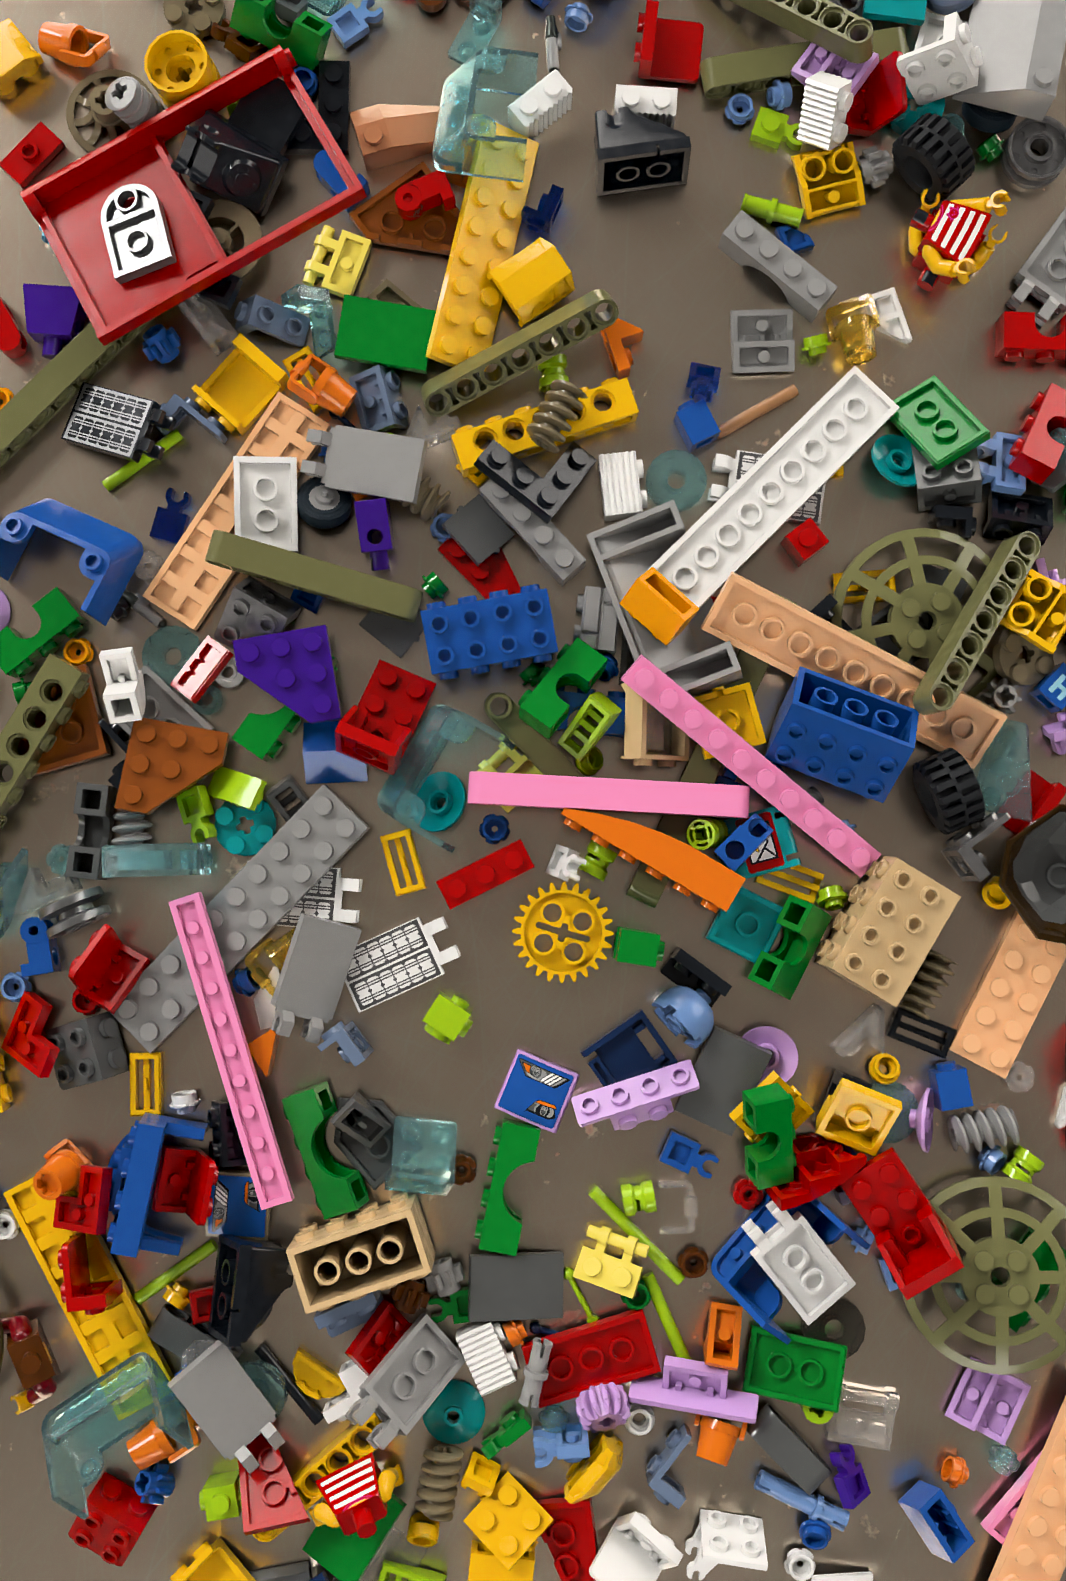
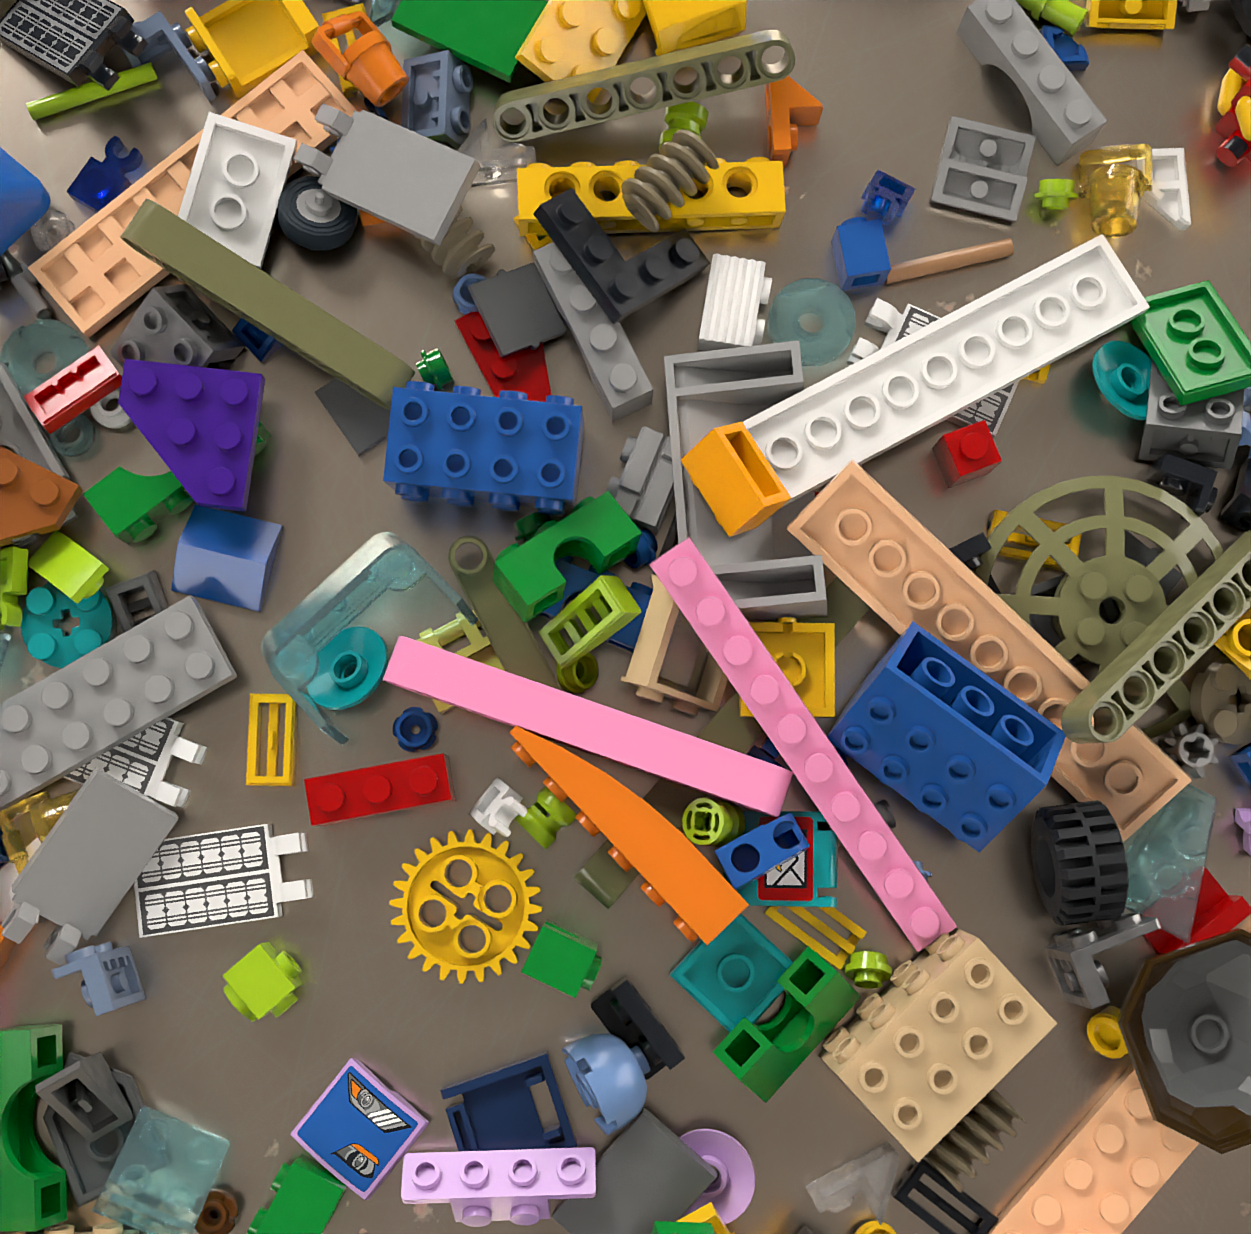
camera: 15 degrees right, 5 degrees down
red bracket [335,660,436,776] -> none
dark purple torso [354,498,395,571] -> none

